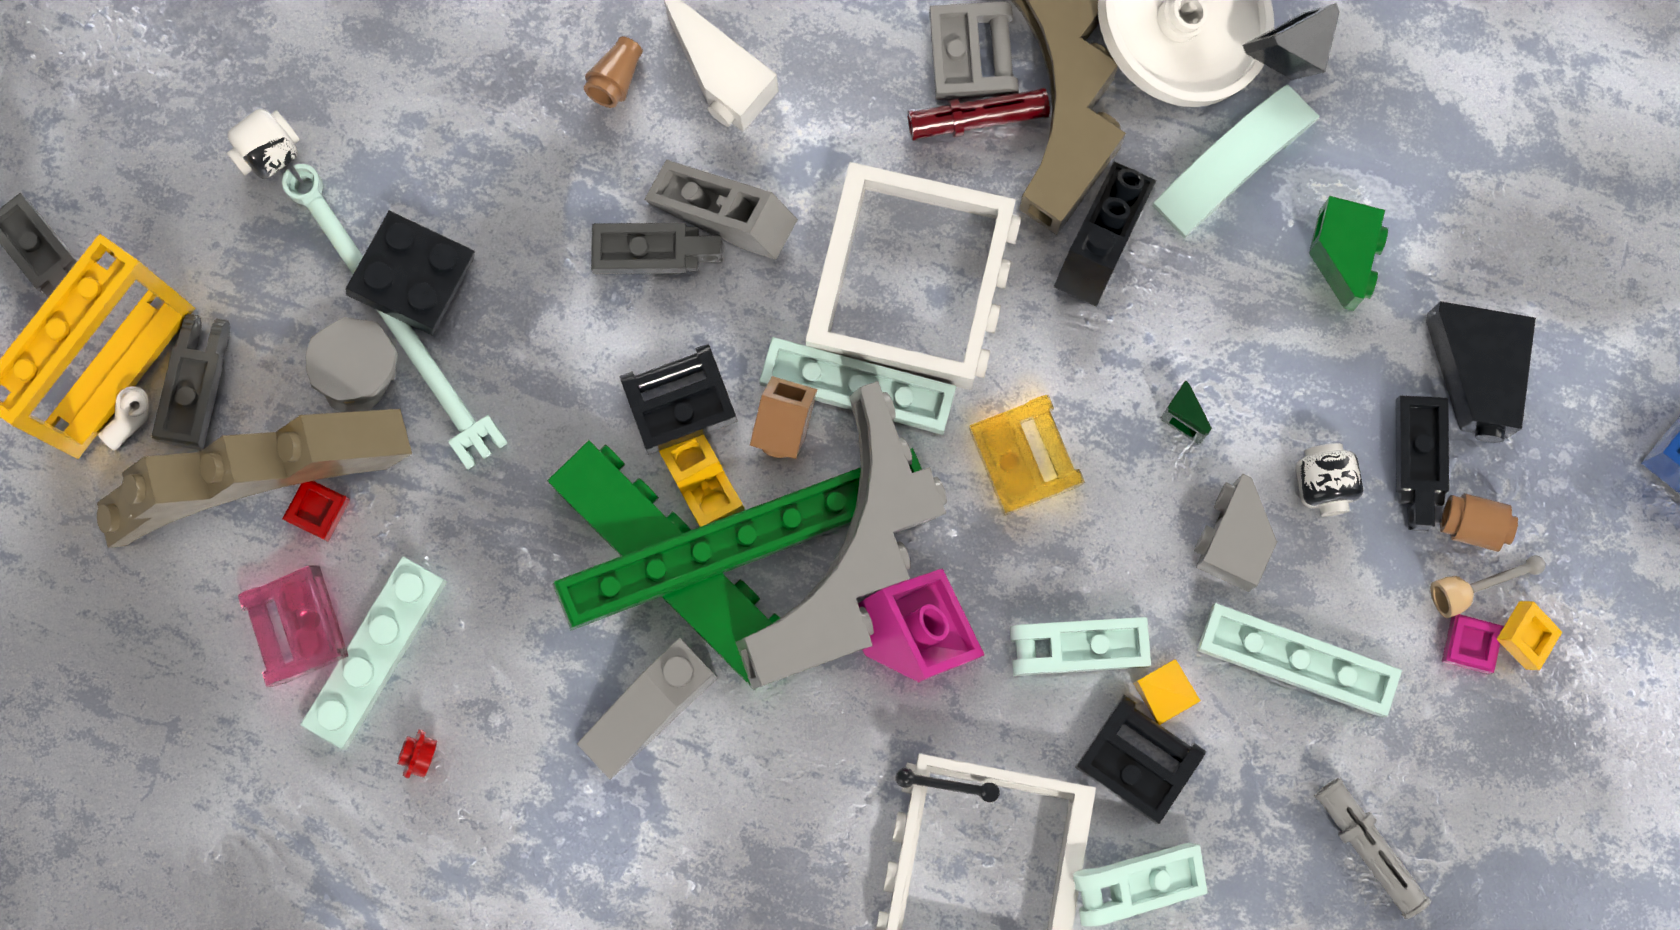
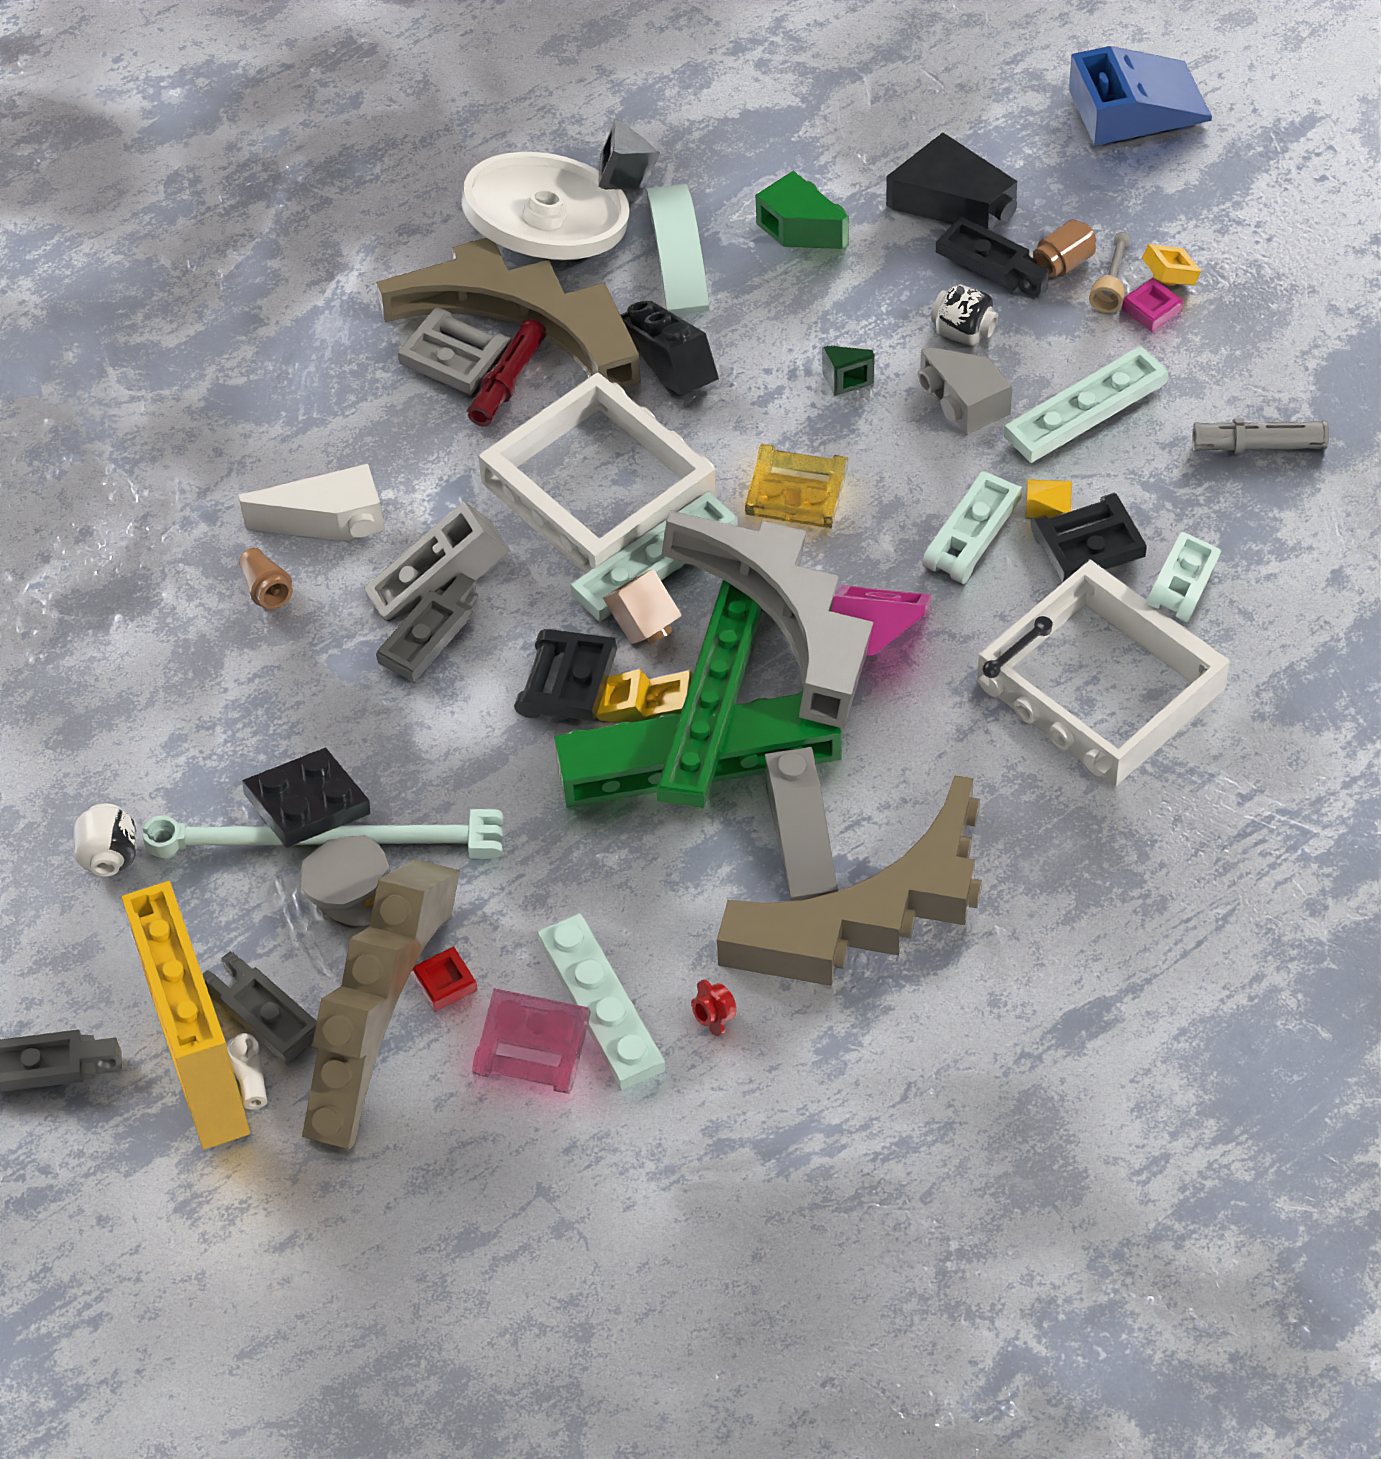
camera: 55 degrees left, 25 degrees down
none -> dark tan arch [717,775,982,986]

